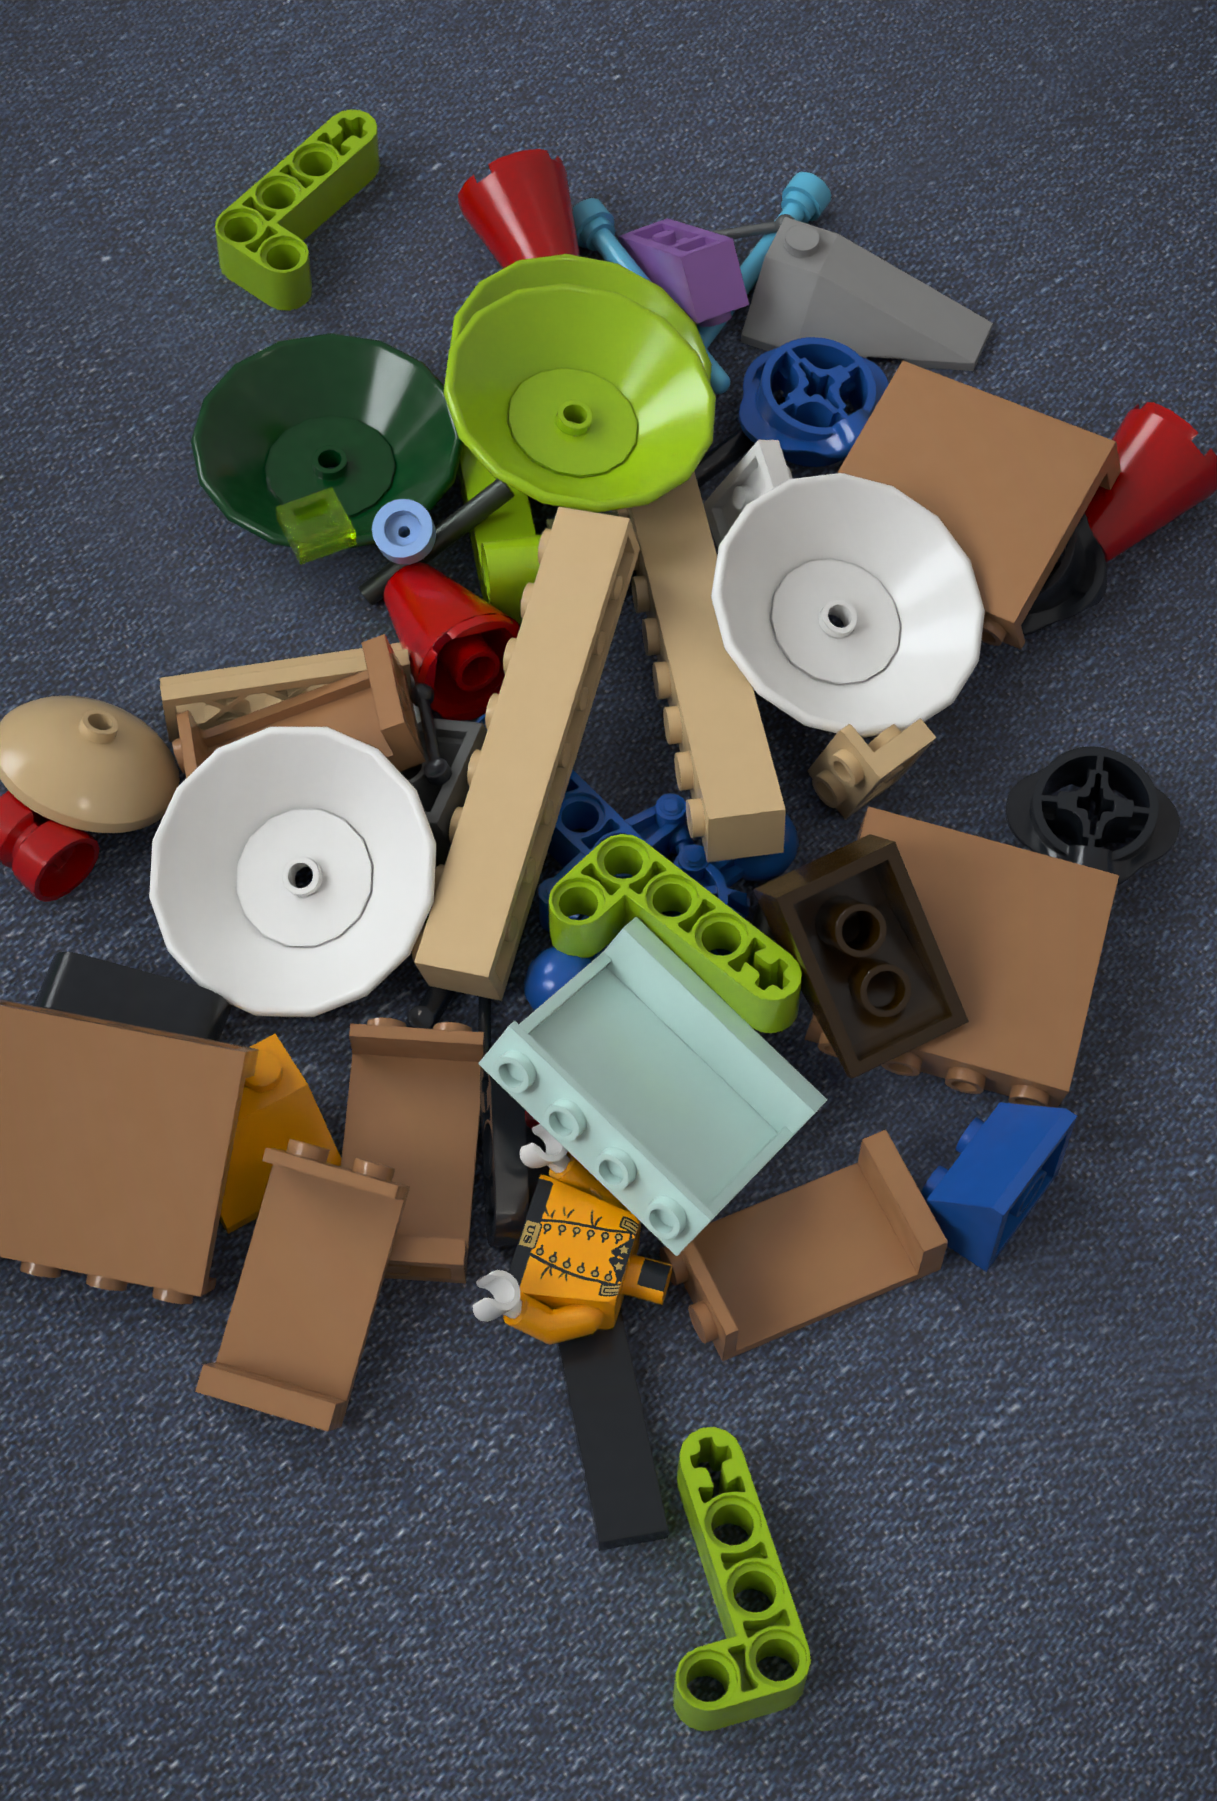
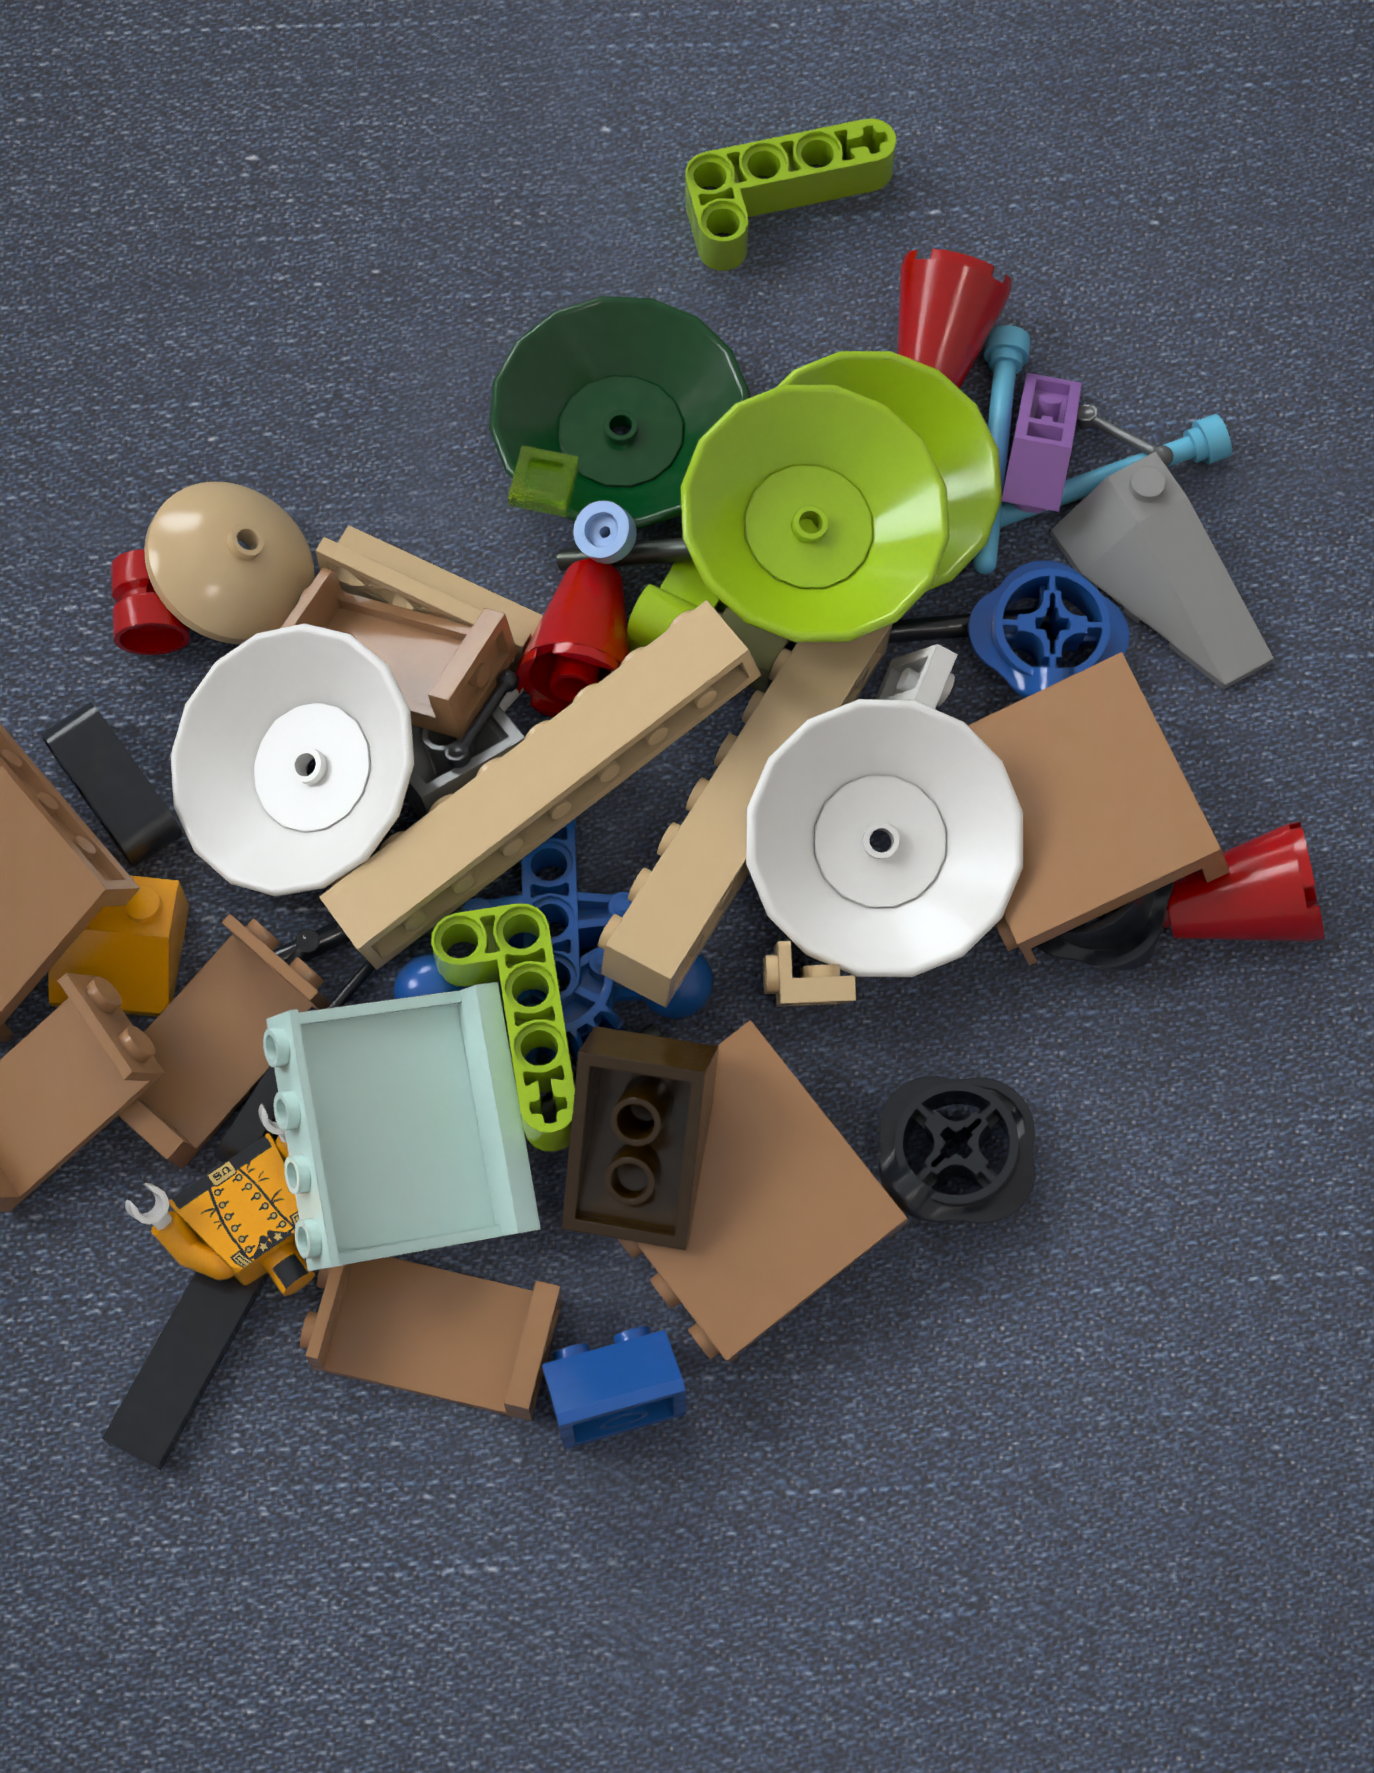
camera: 40 degrees right, 10 degrees up
lime beam [673,1427,811,1731] -> none

